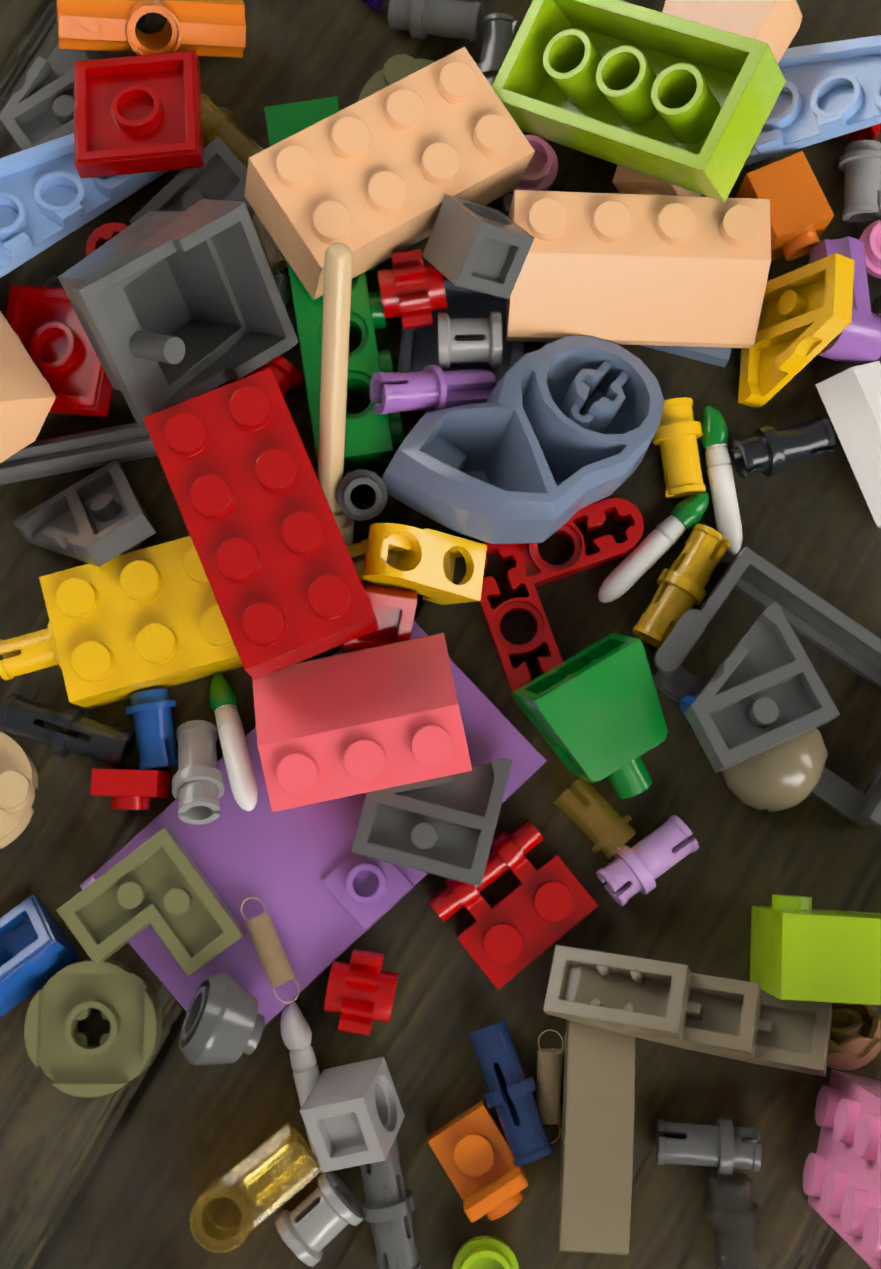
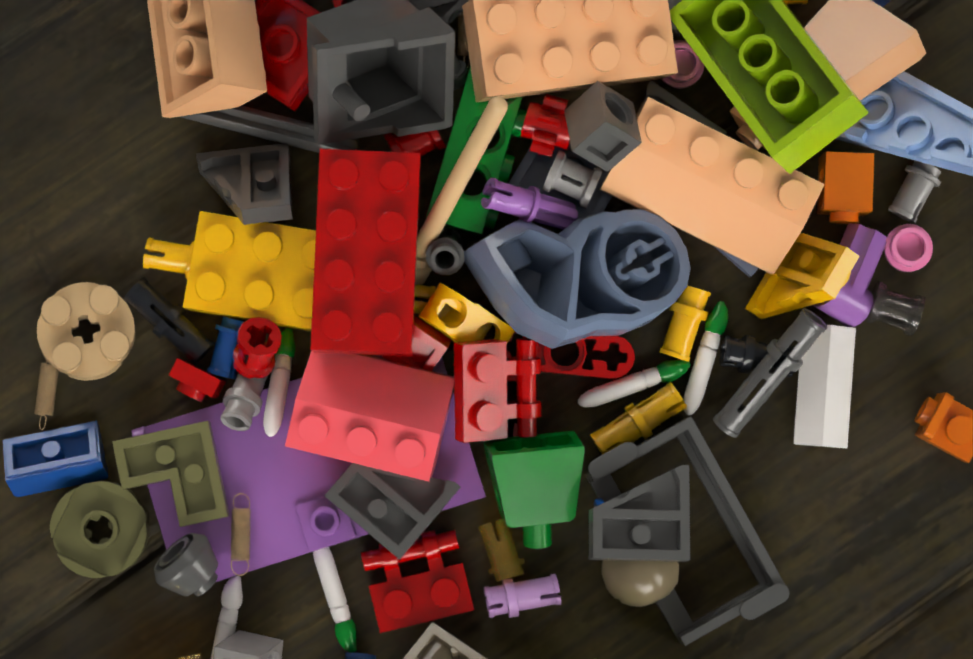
camera: 20 degrees right, 5 degrees up
red gear [324,949,399,1036] -> none
none -> red bush [233,317,282,379]
none -> white piece [313,547,357,653]
none -> plate [454,338,541,443]
none -> dark grey pin [713,308,828,438]

